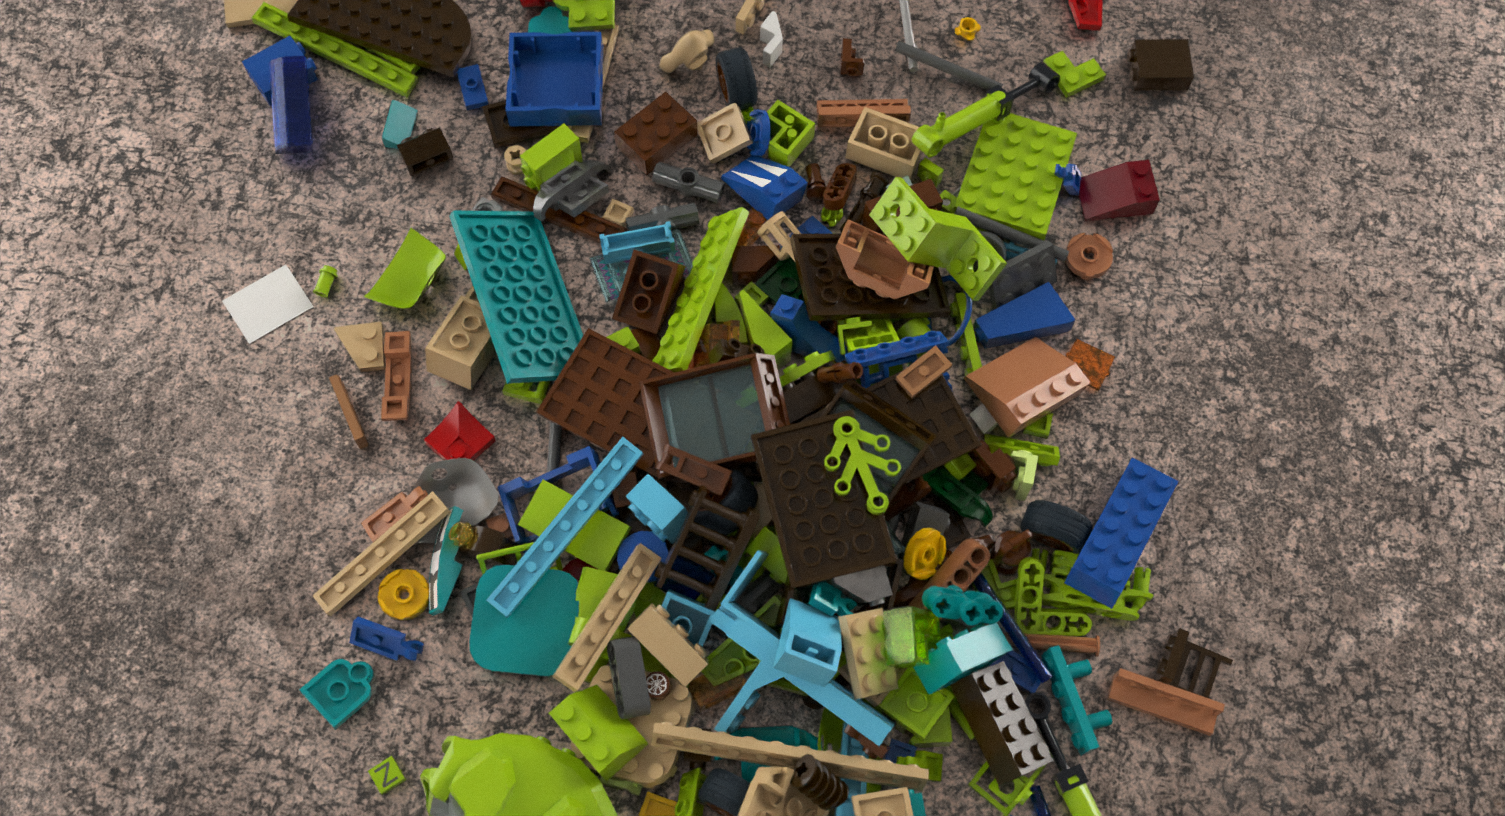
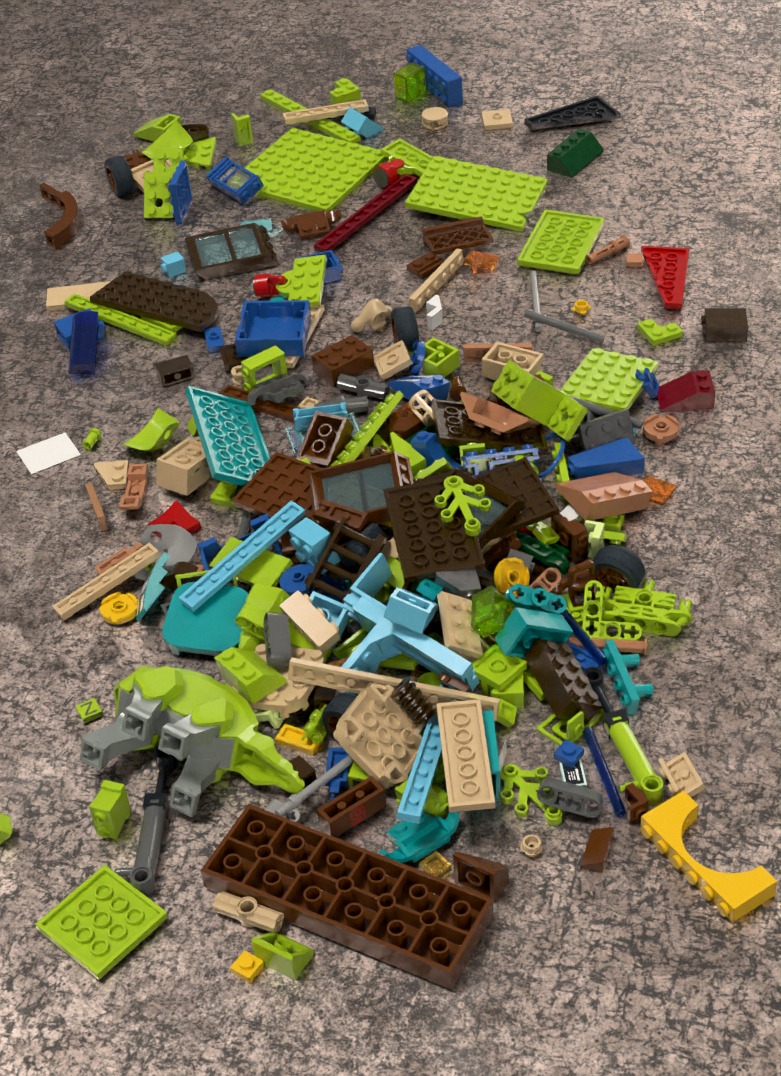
camera: 10 degrees right, 25 degrees down
teal plate [299,659,374,730] -> none
blue plate [349,616,424,661] -> none
teal slope [382,100,418,149] -> none
clear yellow plate [449,521,473,546] -> none
tan plate [552,543,662,692] -> none
reddish brown tile [646,671,672,700] -> none
reddish brown pin [817,362,863,383] -> none
reddish brown beam [823,163,857,211] -> none
reddish brown bracket [840,38,865,76] -> none
medium nougat plate [895,346,952,398] -> none
lime piece [911,62,1061,158] -> none
blue brick [1064,457,1179,609] -> none
nougat fence [1107,668,1225,736] -> none
dark brown plate [1155,628,1233,698] -> none

